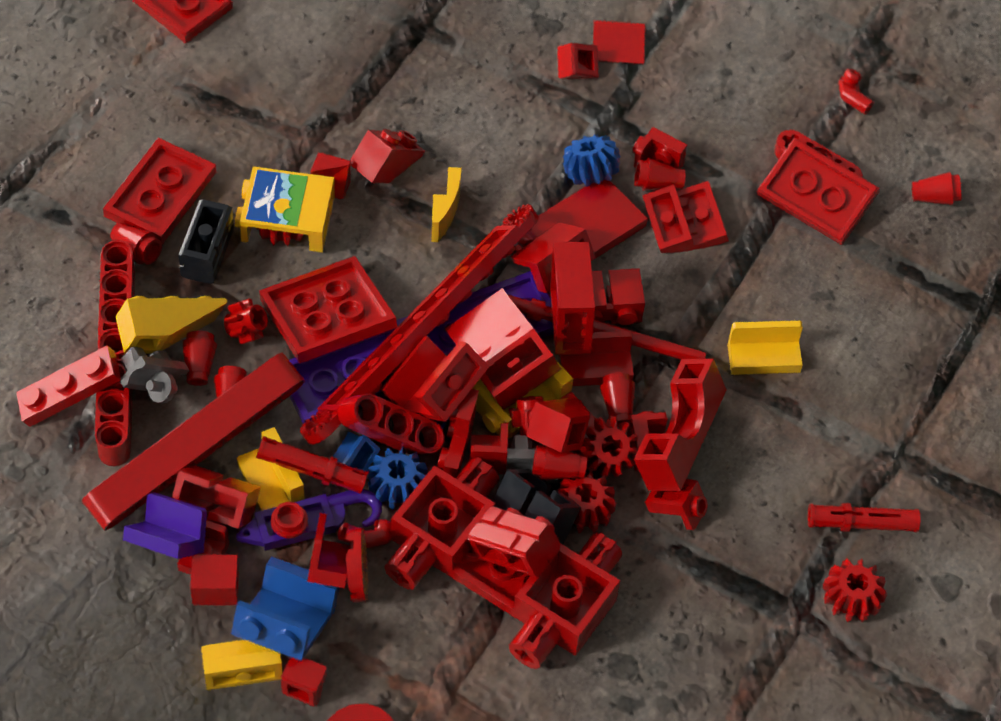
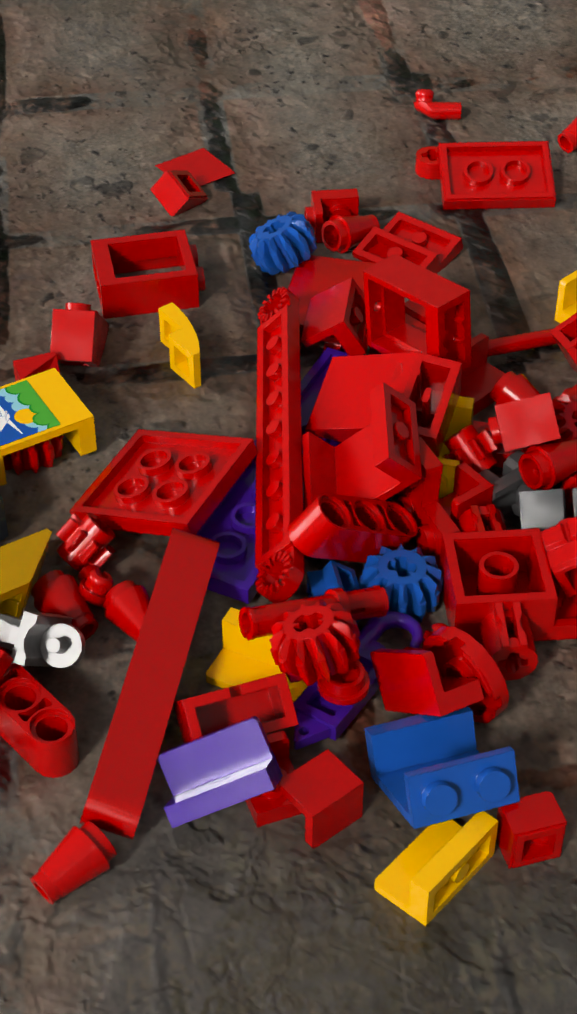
camera: 35 degrees left, 15 degrees down
none -> red cone [30,821,117,905]
none -> red arm [78,565,114,607]
none -> red window [90,229,205,319]
none -> red gear [270,599,361,687]

